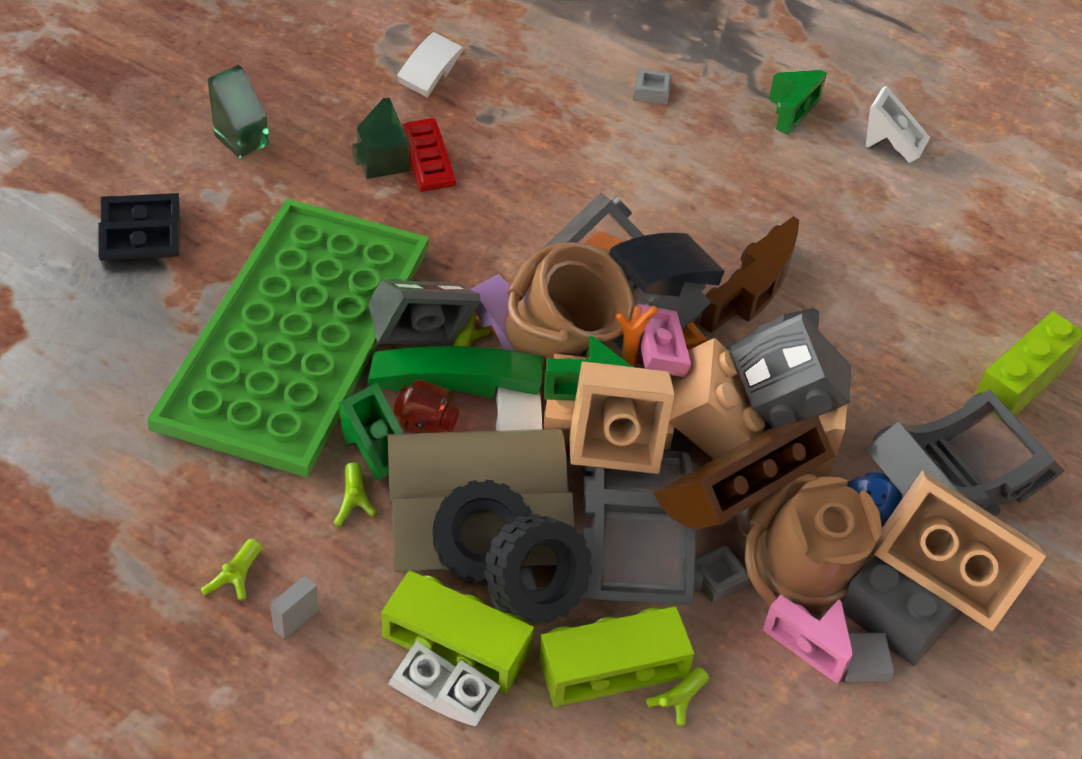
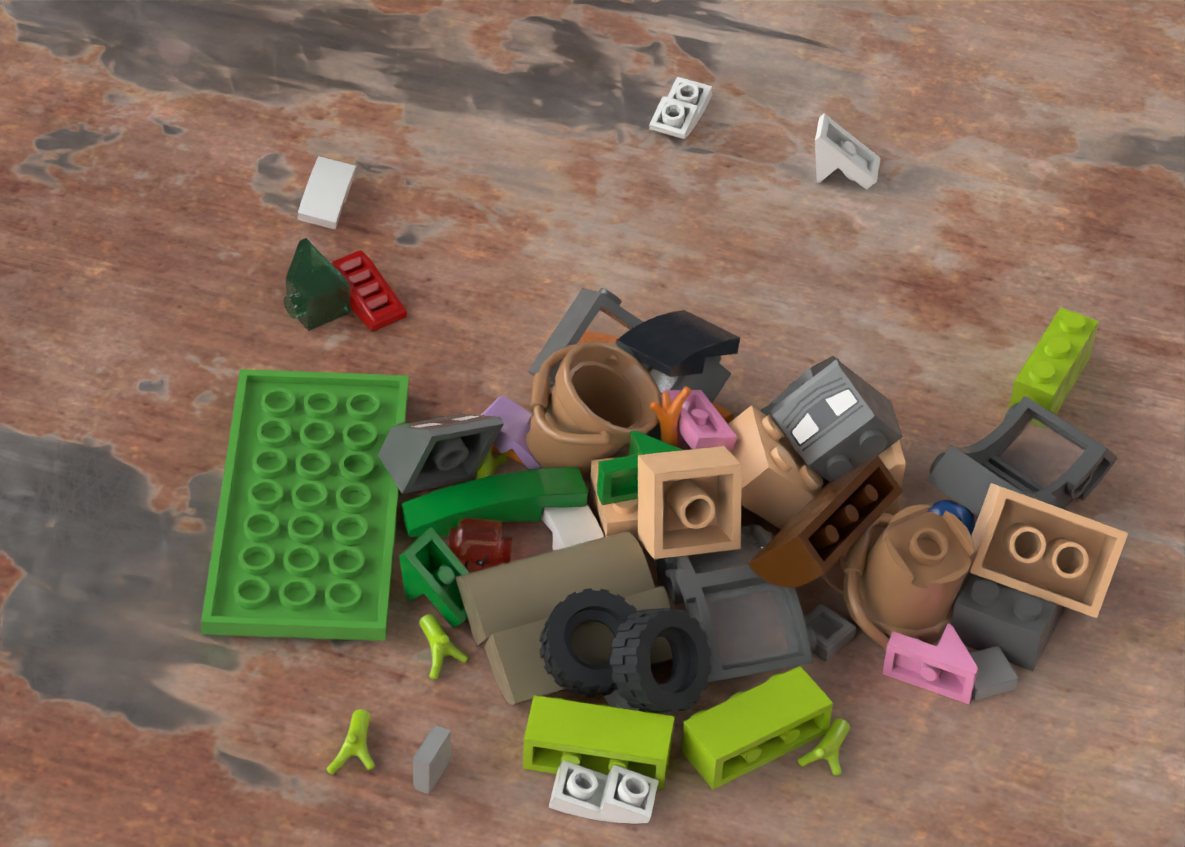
camera: 15 degrees left, 5 degrees down
black slope [98,193,181,261] -> none
clear green slope [208,64,269,159] -> none
light grey tile [633,69,672,105] -> none
reddish brown slope [700,216,799,333] -> none
green slope [769,70,827,135] -> none
none -> white slope [649,77,712,139]

